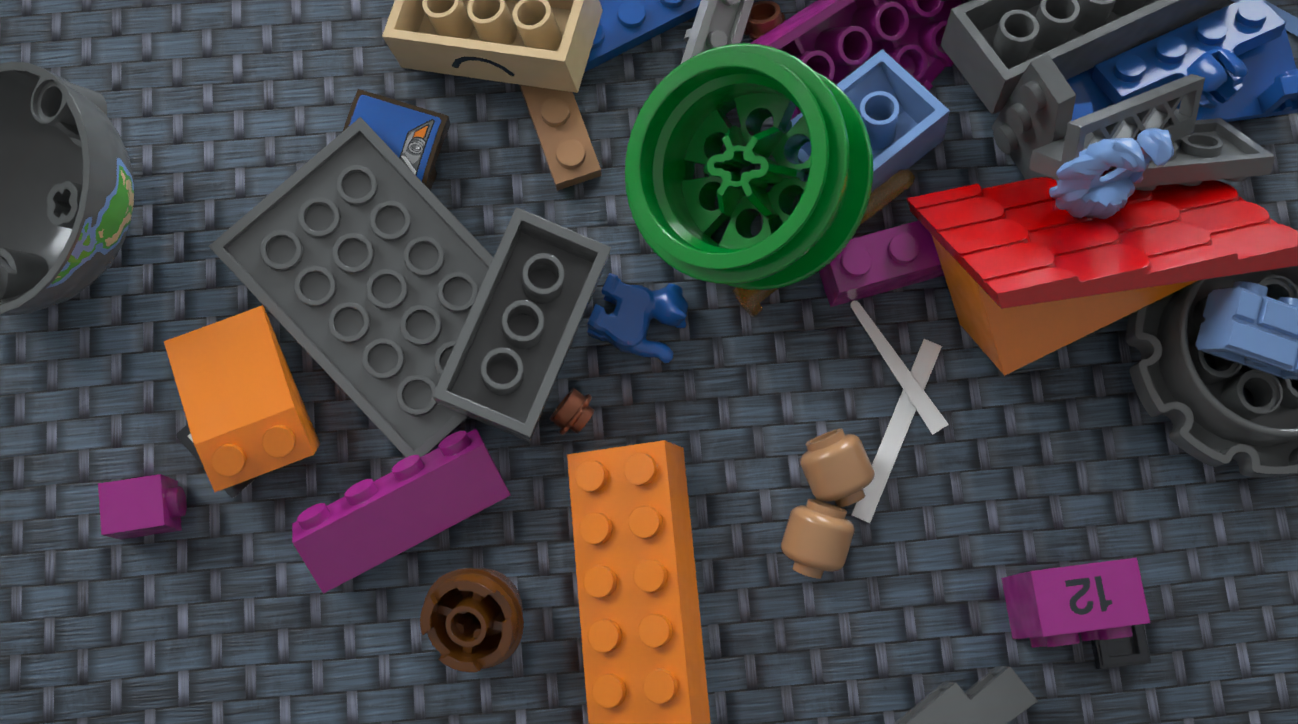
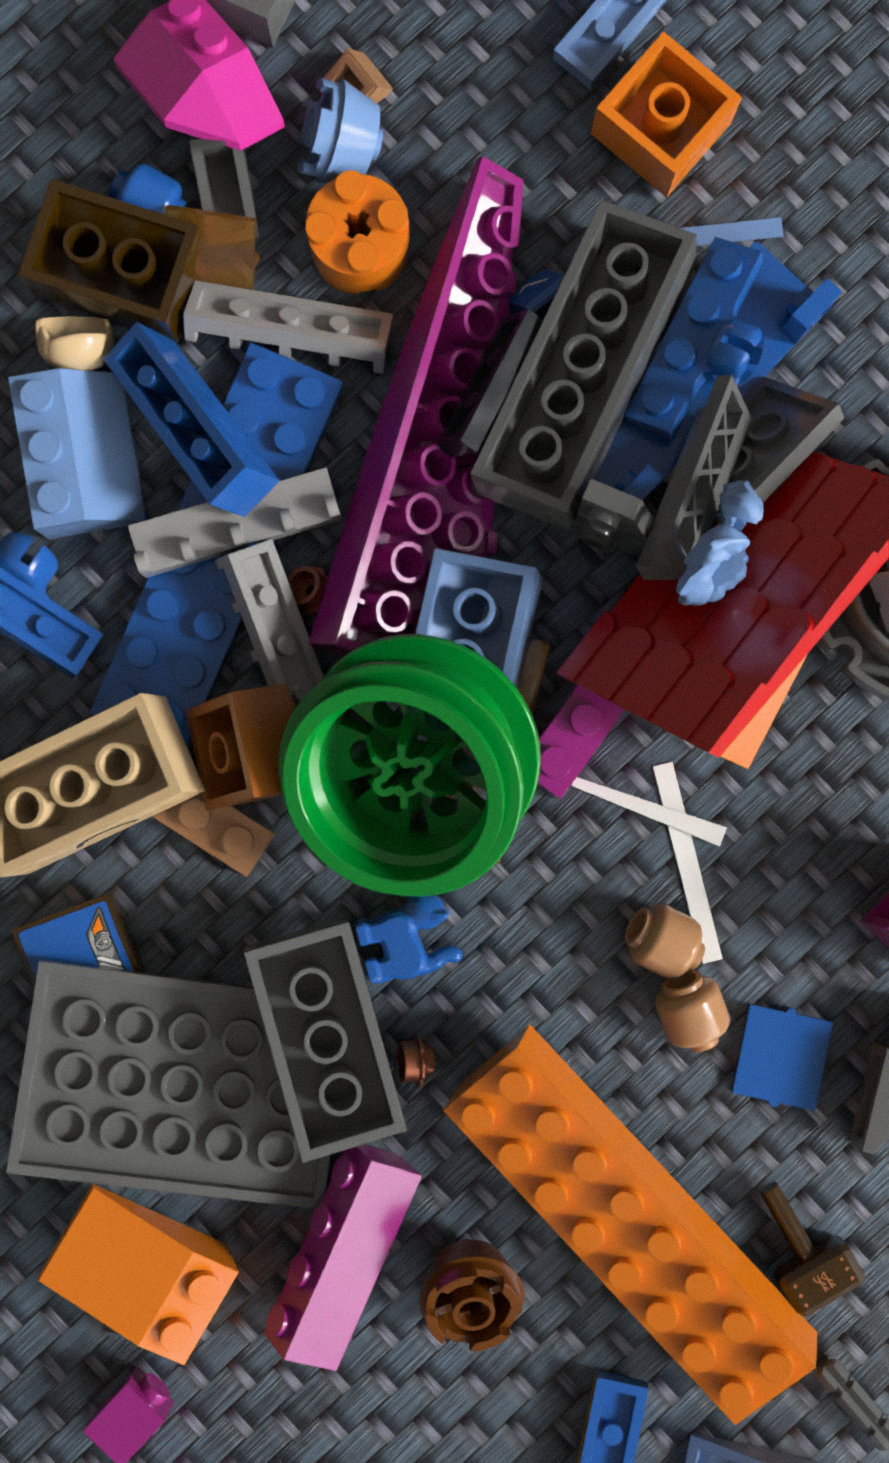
camera: 35 degrees left, 10 degrees up
none -> dark orange brick [185,683,296,811]
none -> blue piece [731,1003,833,1111]

